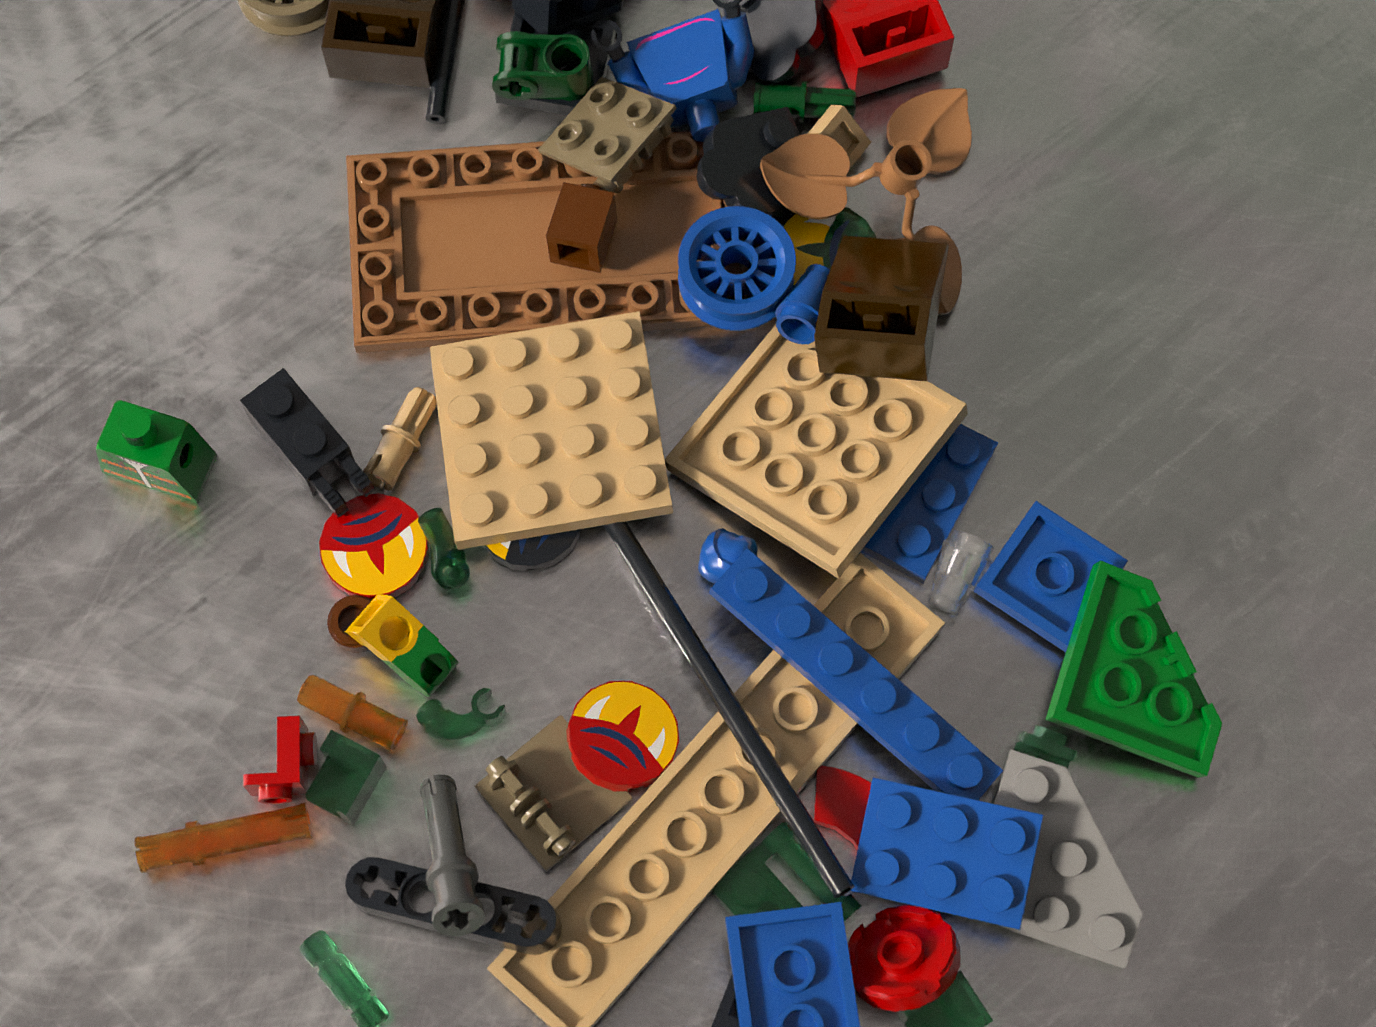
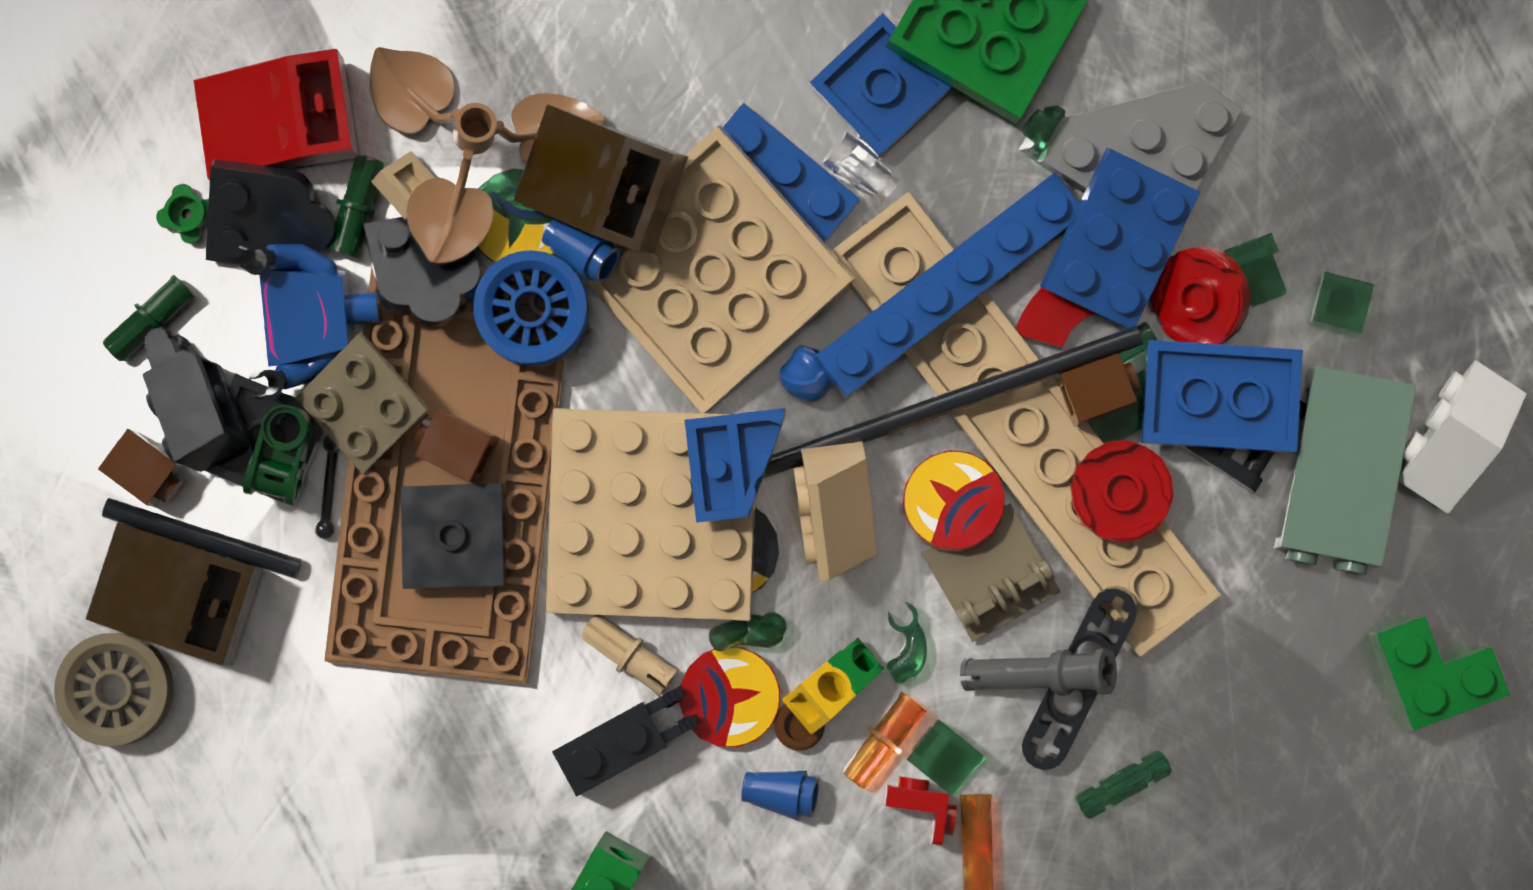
camera: 75 degrees left, 15 degrees up
none -> black hinge [314,435,341,539]
none -> black plate [400,483,507,589]
none -> blue wing [684,408,786,523]
none -> blue cone [741,770,819,821]
none -> tan slope [794,441,877,582]
none -> reddish brown brick [1056,353,1141,427]
none -> red tile [1070,440,1174,543]

